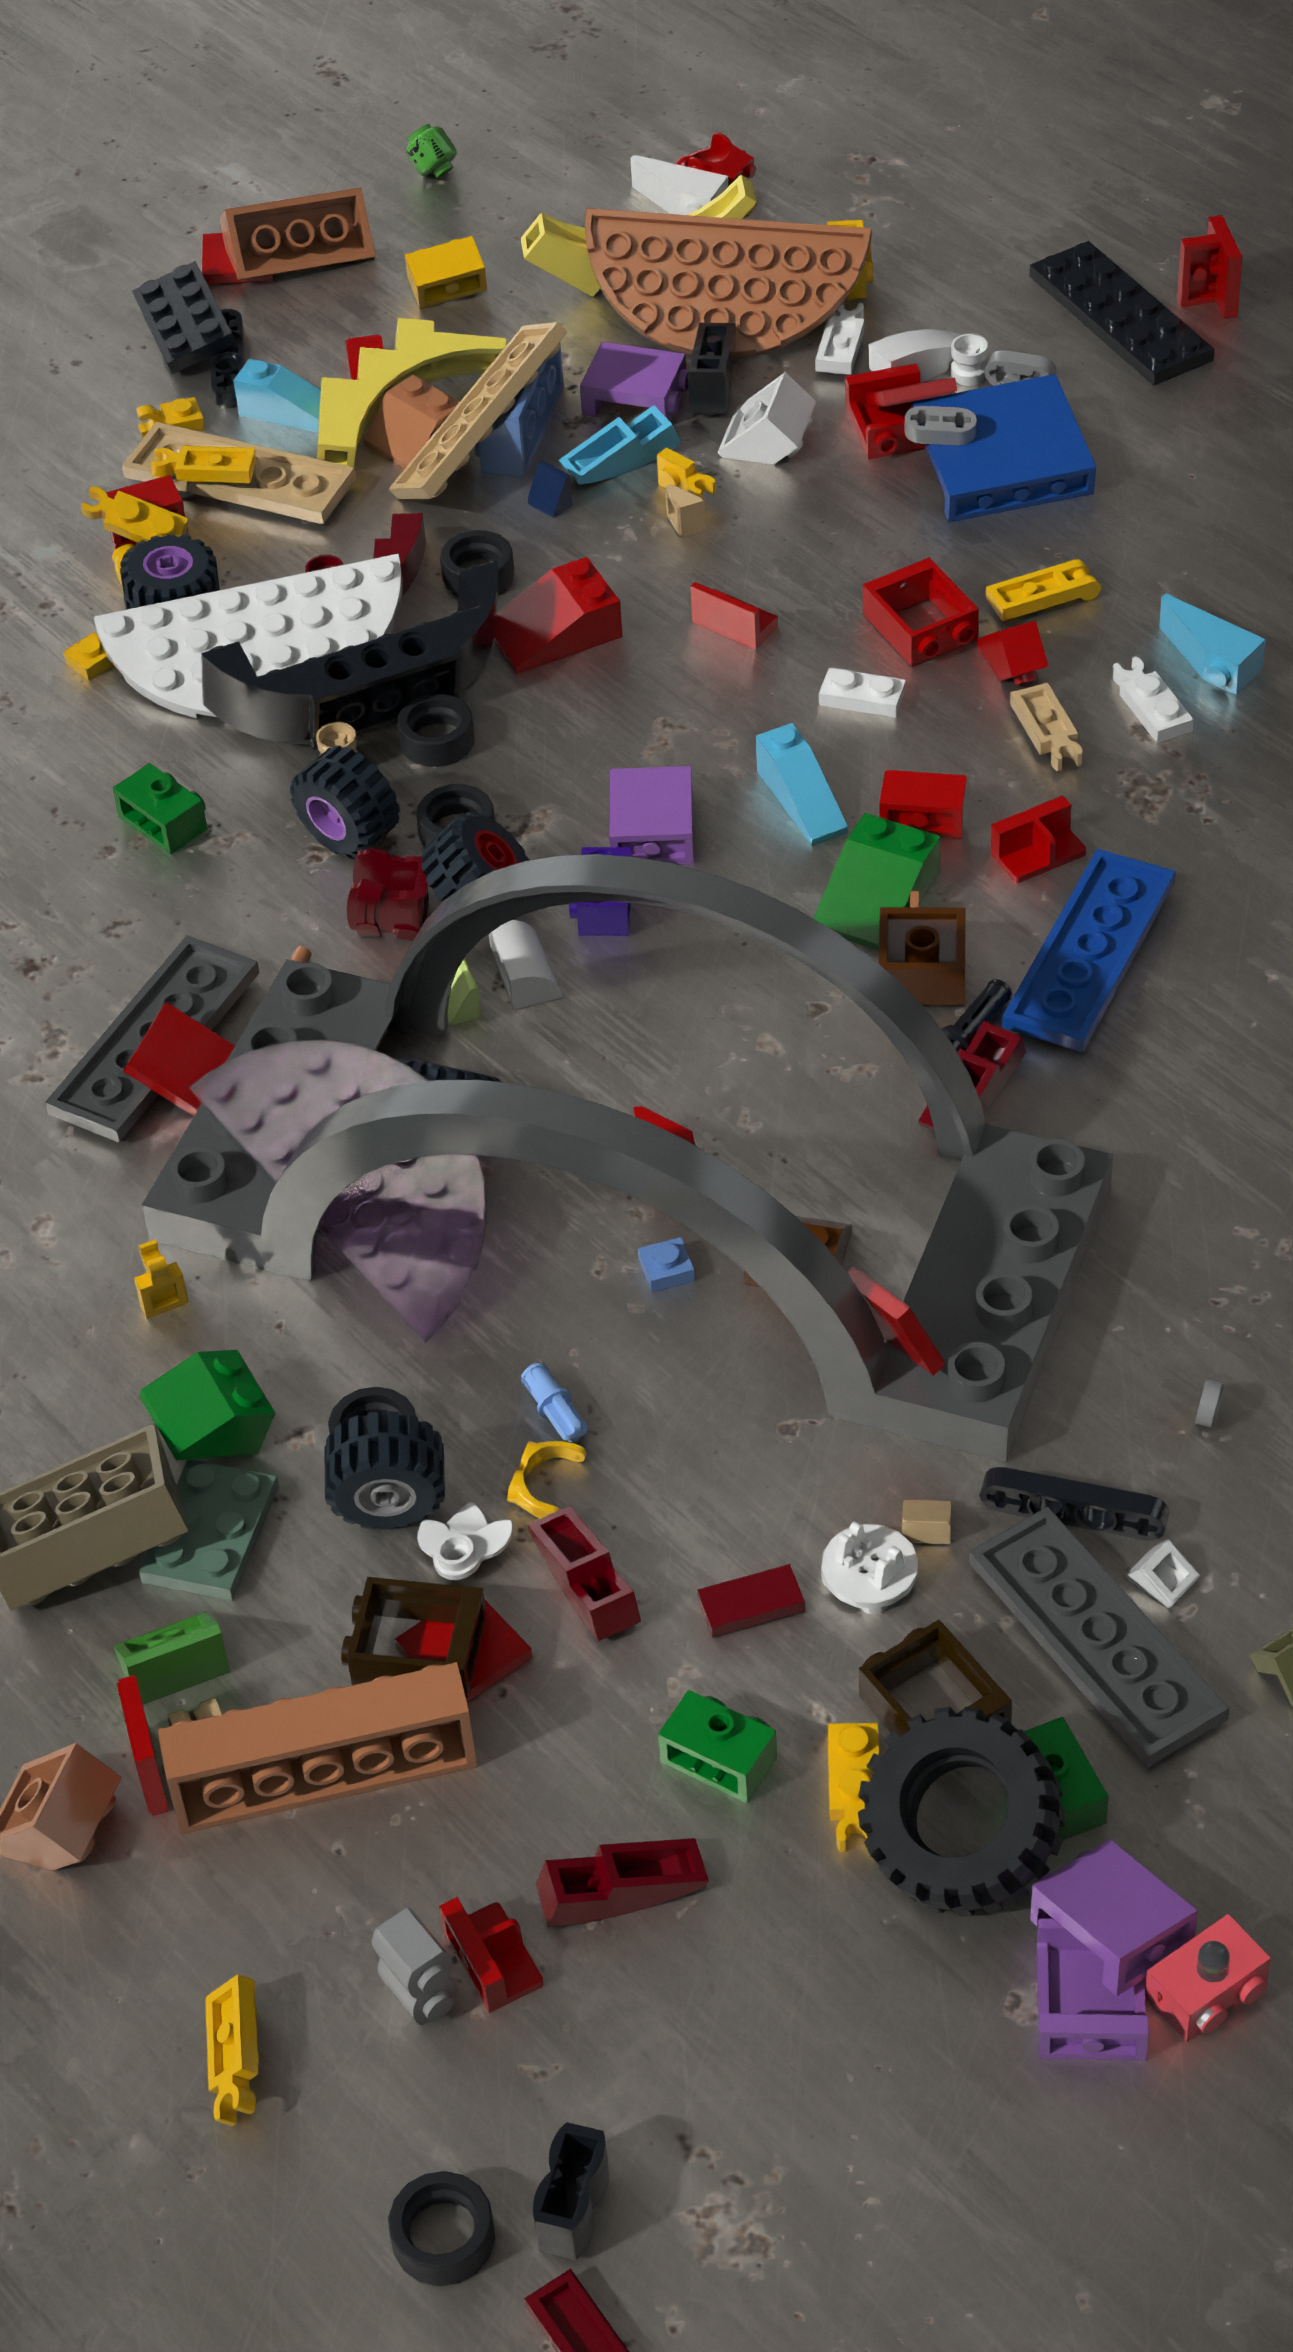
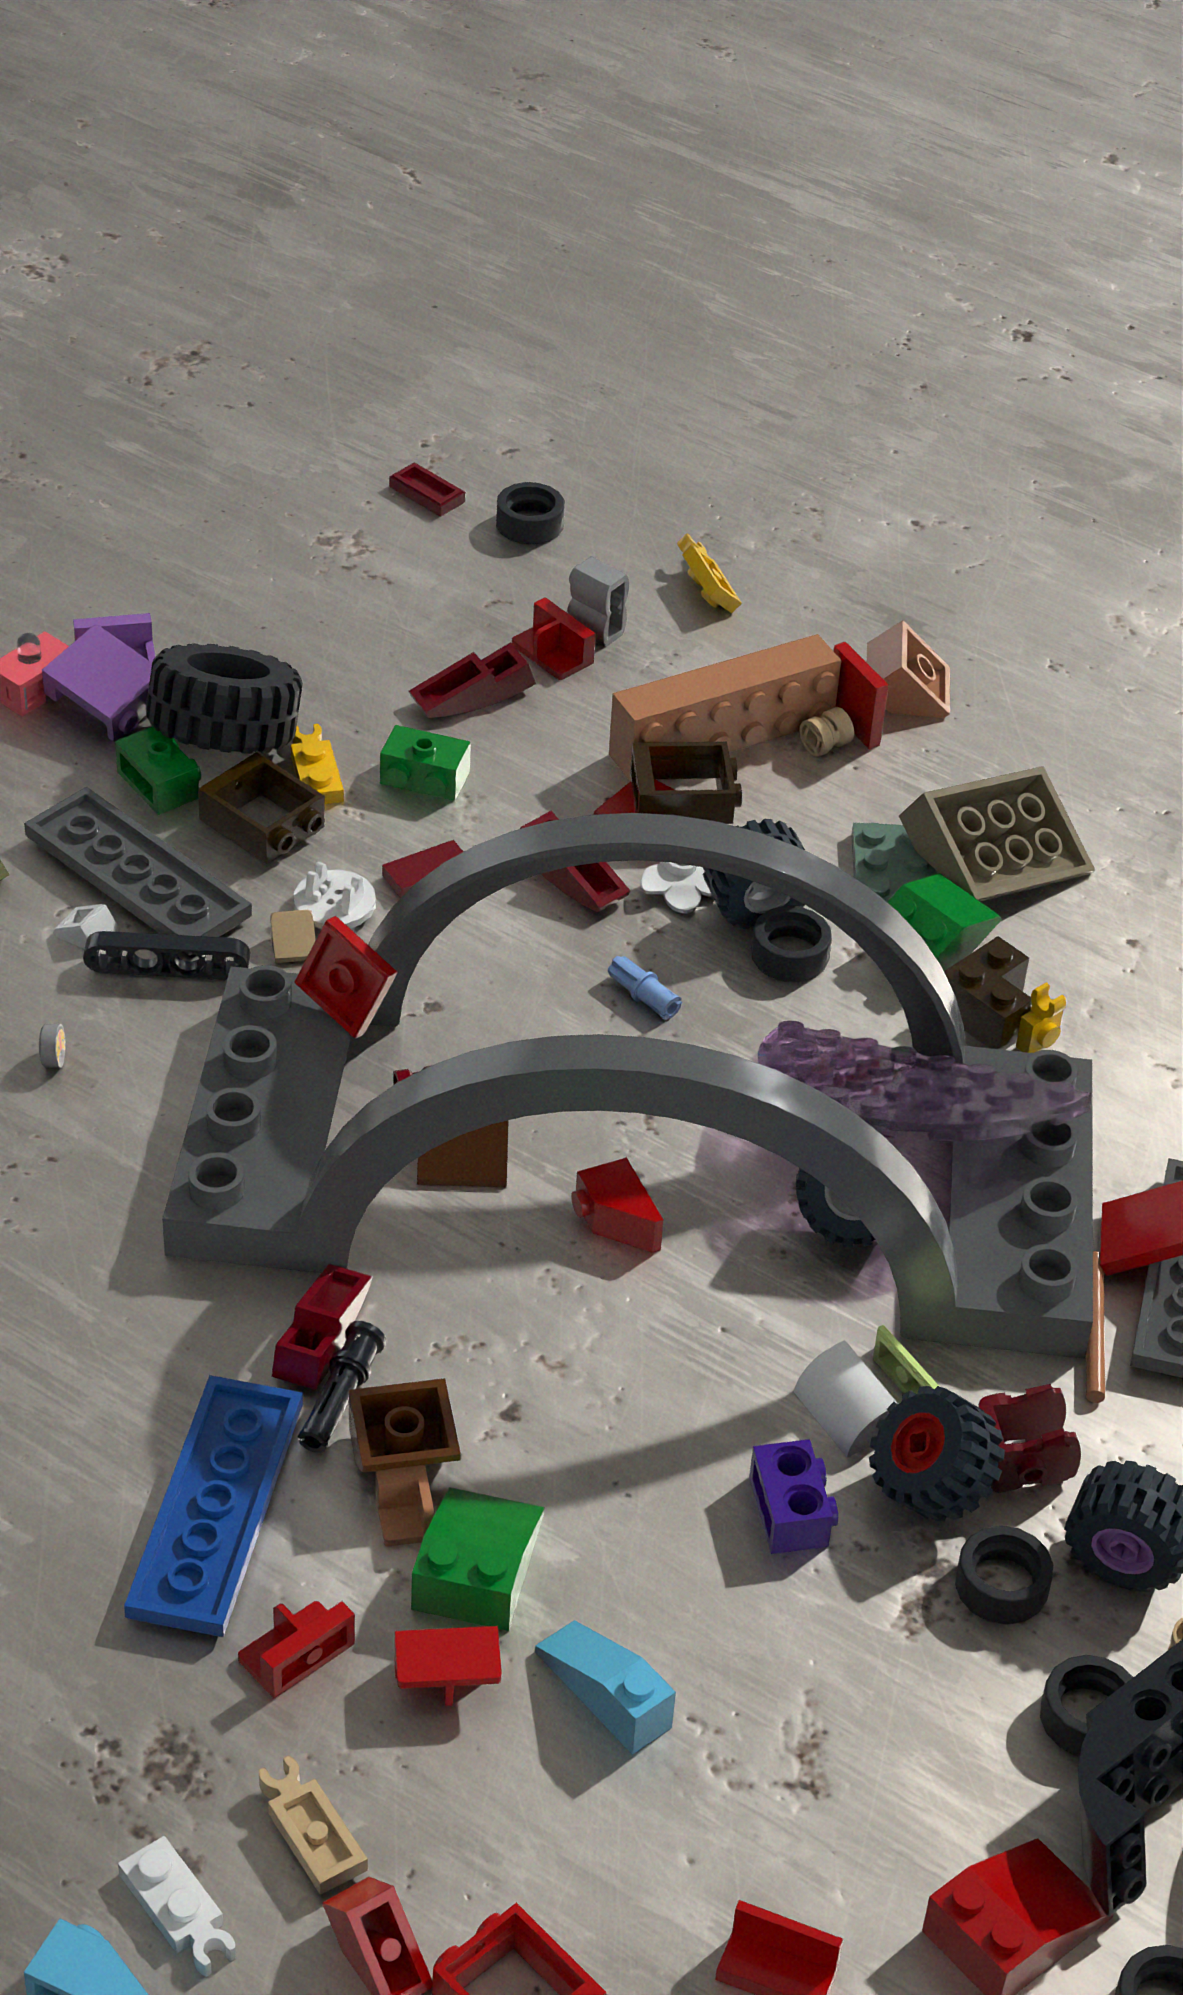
camera: 160 degrees right, 5 degrees down
bright green slope [113,1611,230,1705] -> none
yellow cap [507,1441,587,1519] -> none
black brick [533,2122,609,2260] -> none
medium lavender panel [609,766,694,864] -> none
medium blue plate [638,1237,695,1293] -> none
white plate [819,668,906,718] -> none
none -> dark brown brick [944,936,1032,1050]

